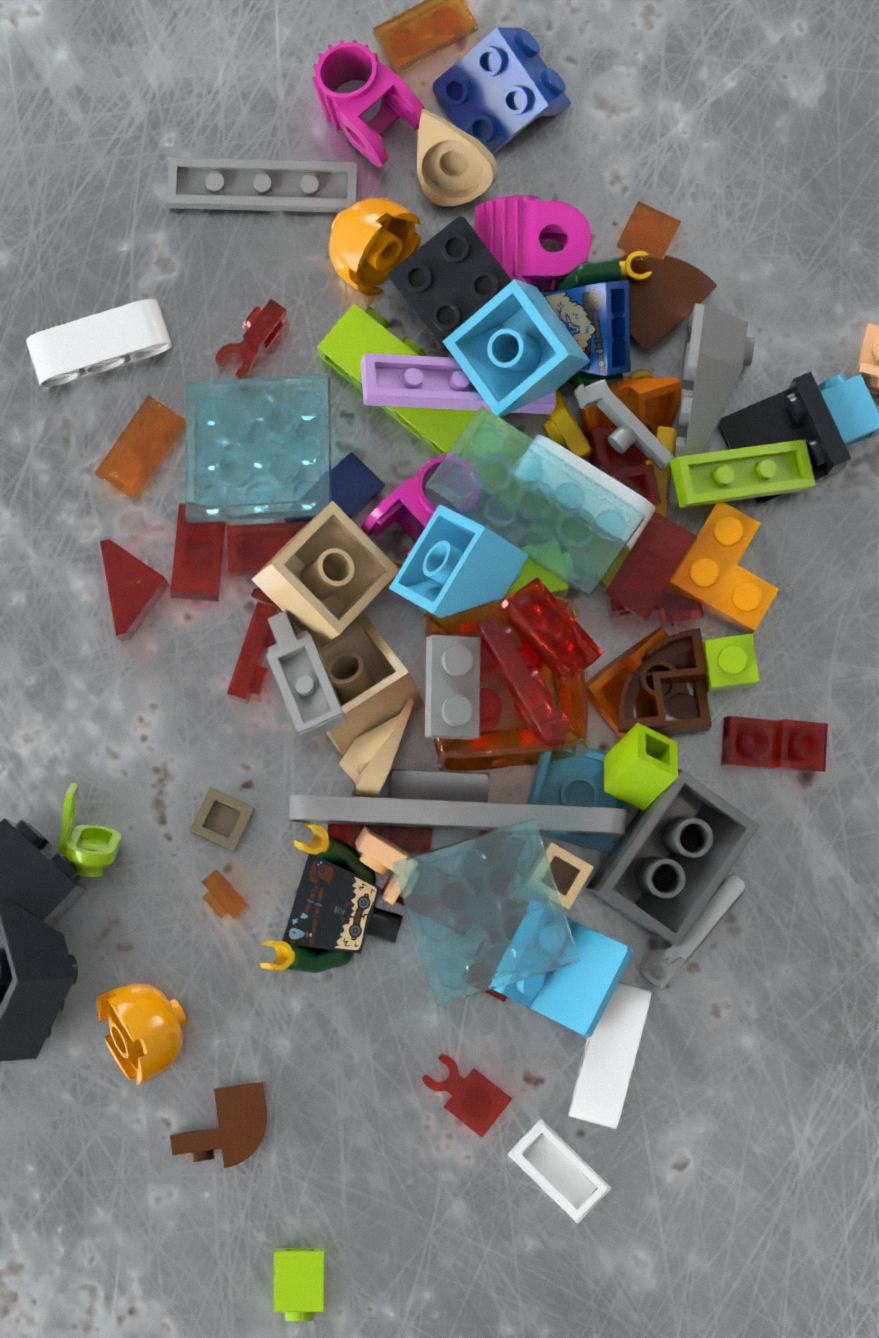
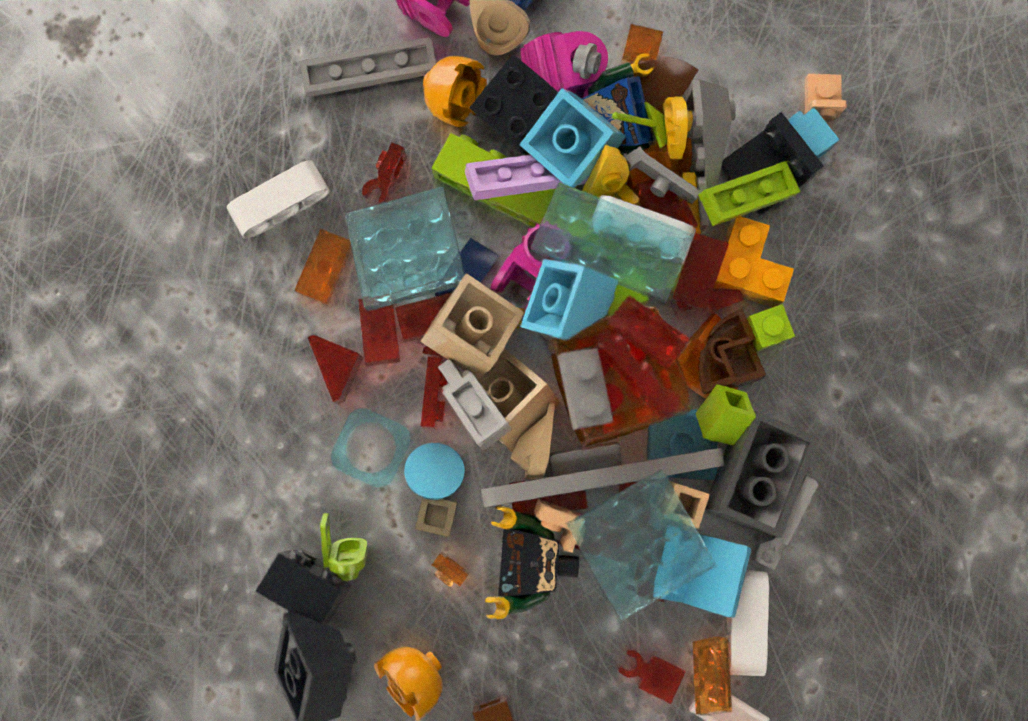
camera: 10 degrees left, 0 degrees up
clear red slope [721,716,828,772] -> none
none -> clear light blue piece [331,408,410,487]
none -> medium azure piece [404,443,465,500]
none -> light grey plate [573,43,601,79]
none -> yellow plate [580,145,630,203]
none -> lime piece [612,102,667,148]
none -> yellow plate [663,96,693,159]
none -> clear orange plate [692,636,732,716]

